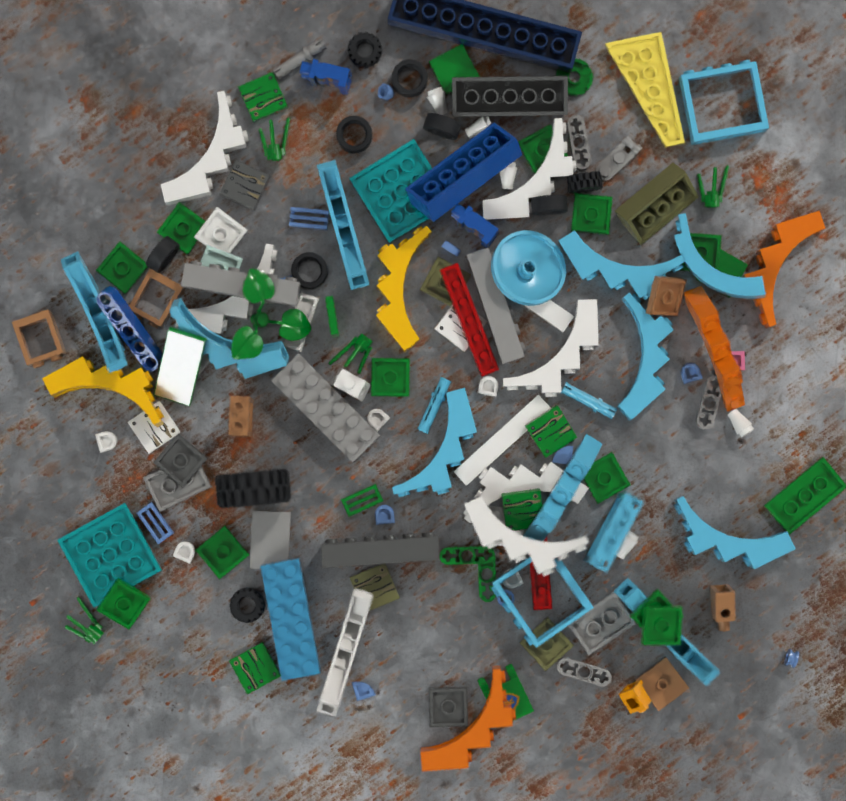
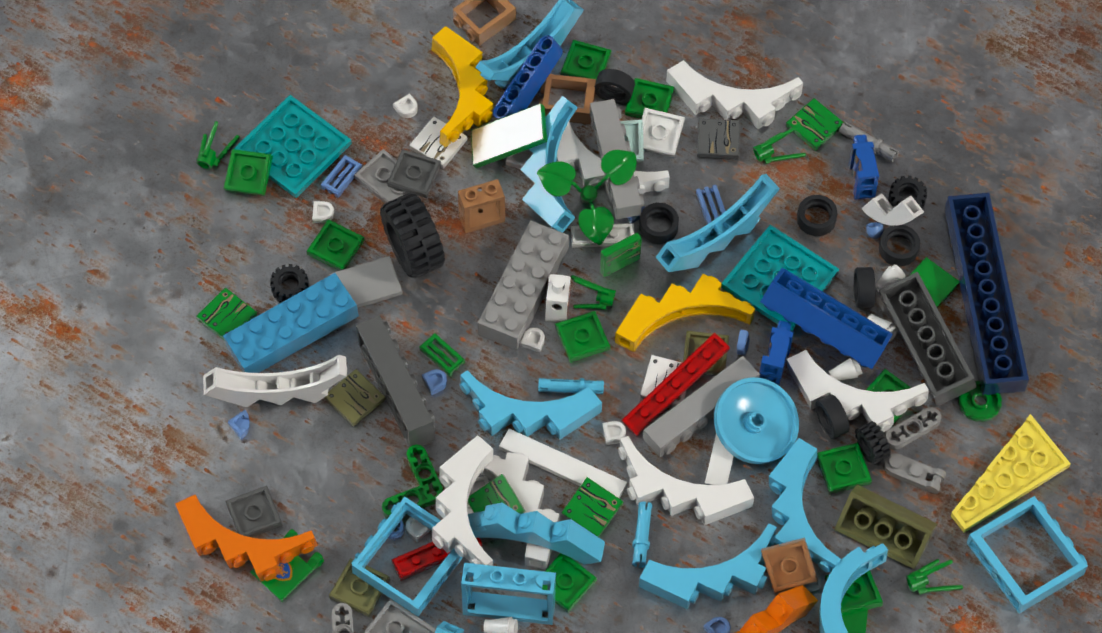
camera: 70 degrees right, 25 degrees down
none -> white brick [861,194,924,226]

